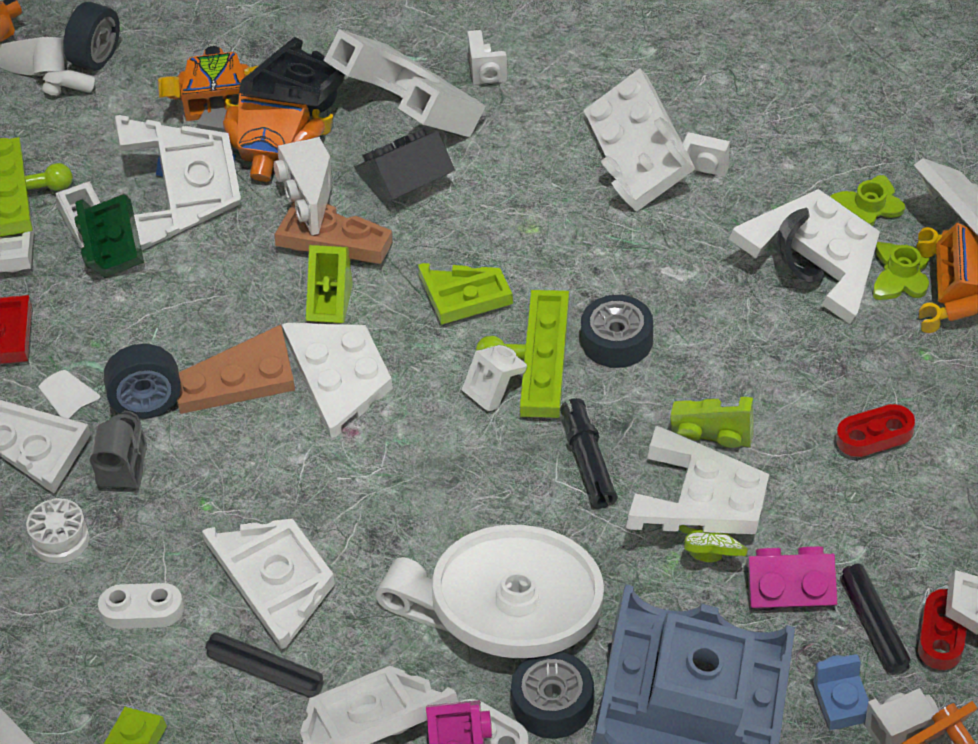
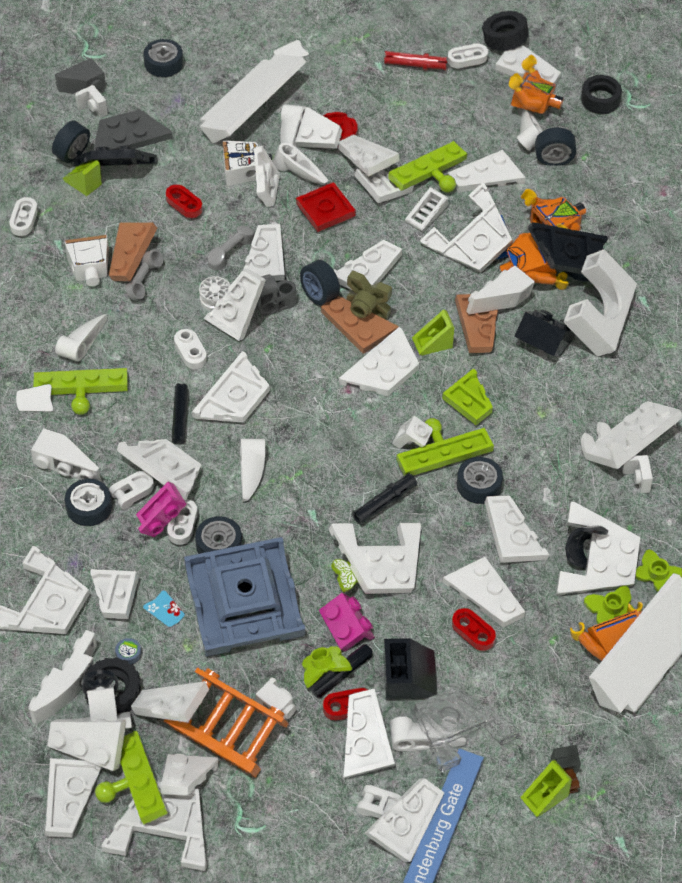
camera: 60 degrees right, 5 degrees up
white sticker [38,370,100,419] -> none
white arm [42,70,95,96] -> none
dark green bracket [74,194,144,278] -> none
white dish [432,525,604,658] -> none
white bracket [468,30,507,85] -> none
lime wing [670,397,754,448] -> none
medium blue bracket [813,654,869,731] -> none
none -> white wing [204,269,266,341]
none -> lime animal [302,646,352,688]
none -> white wing [334,240,402,290]
none -> olive plant [346,270,392,320]
none -> black slope [383,638,437,699]
none -> white wing [443,557,525,627]
none -> white wing [448,150,526,192]
none -> white wing [485,496,549,563]

